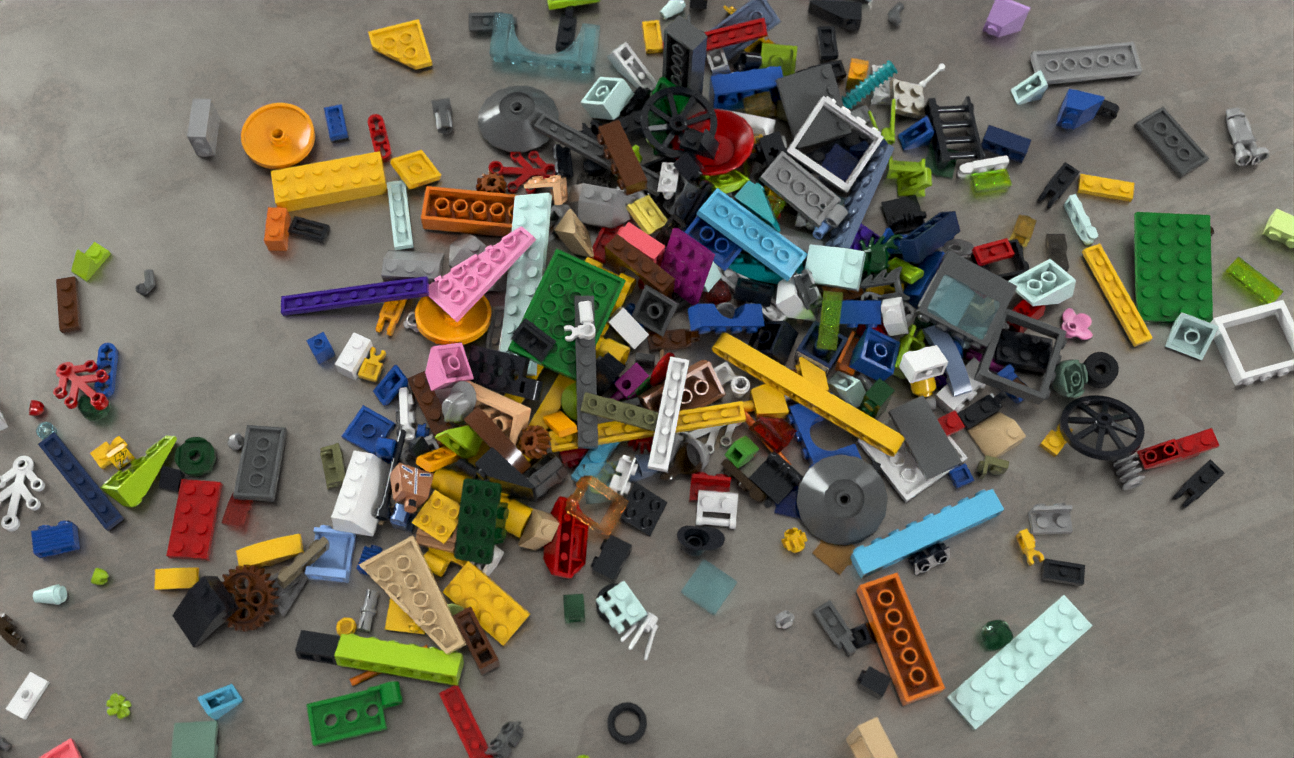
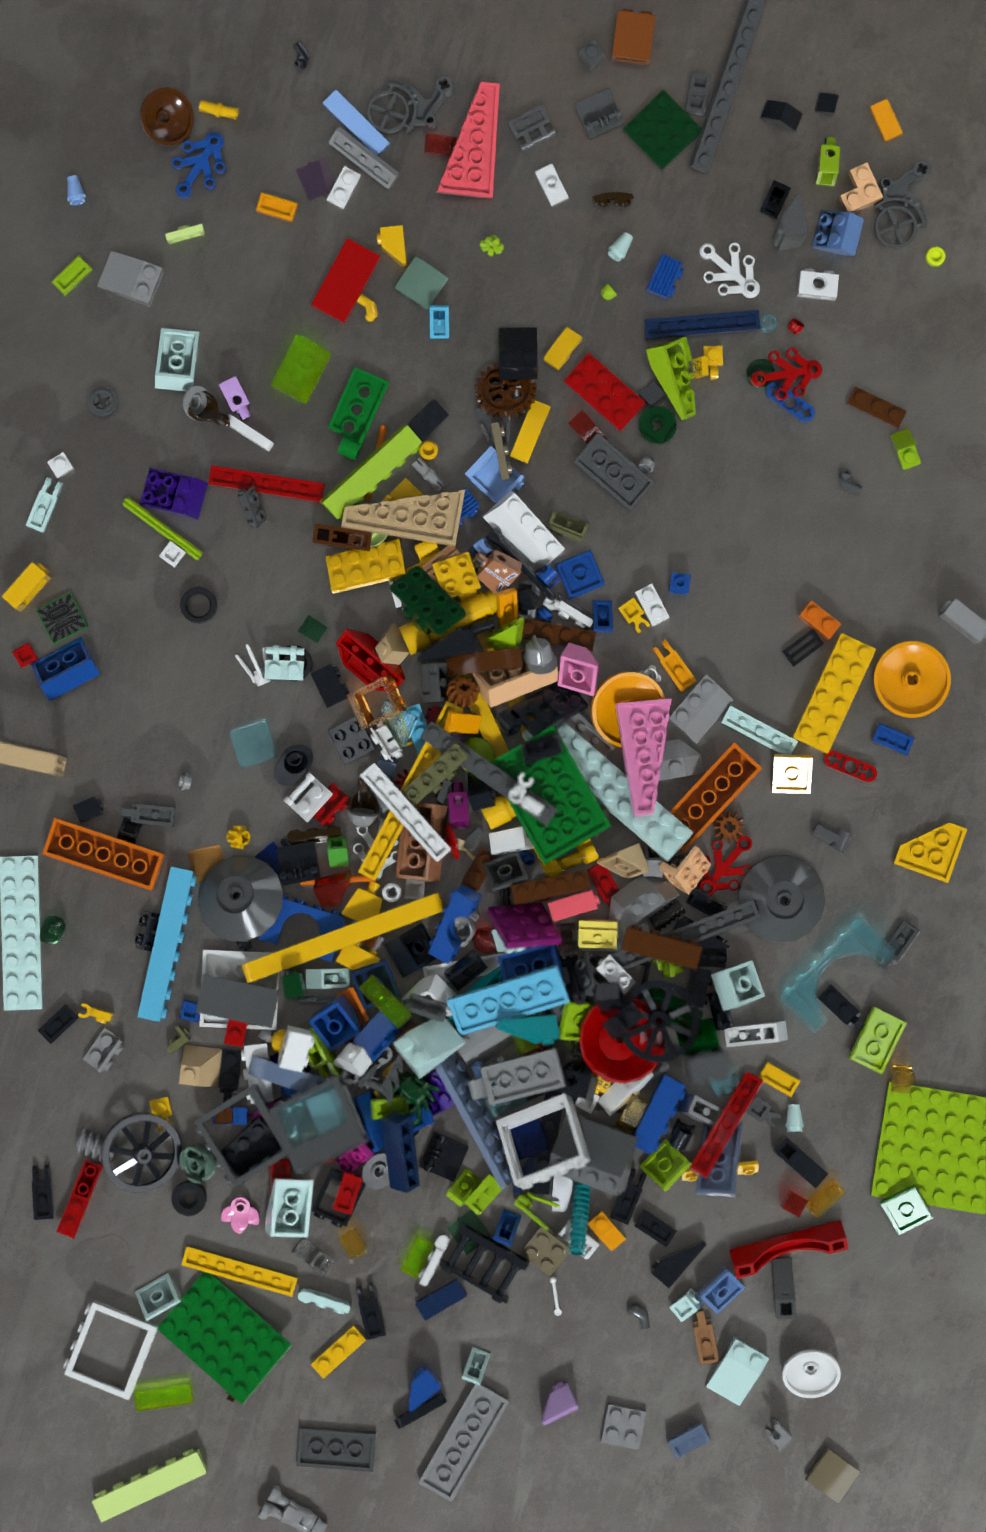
camera: 130 degrees right, 20 degrees up
dark purple tile [281,276,429,316] -> none

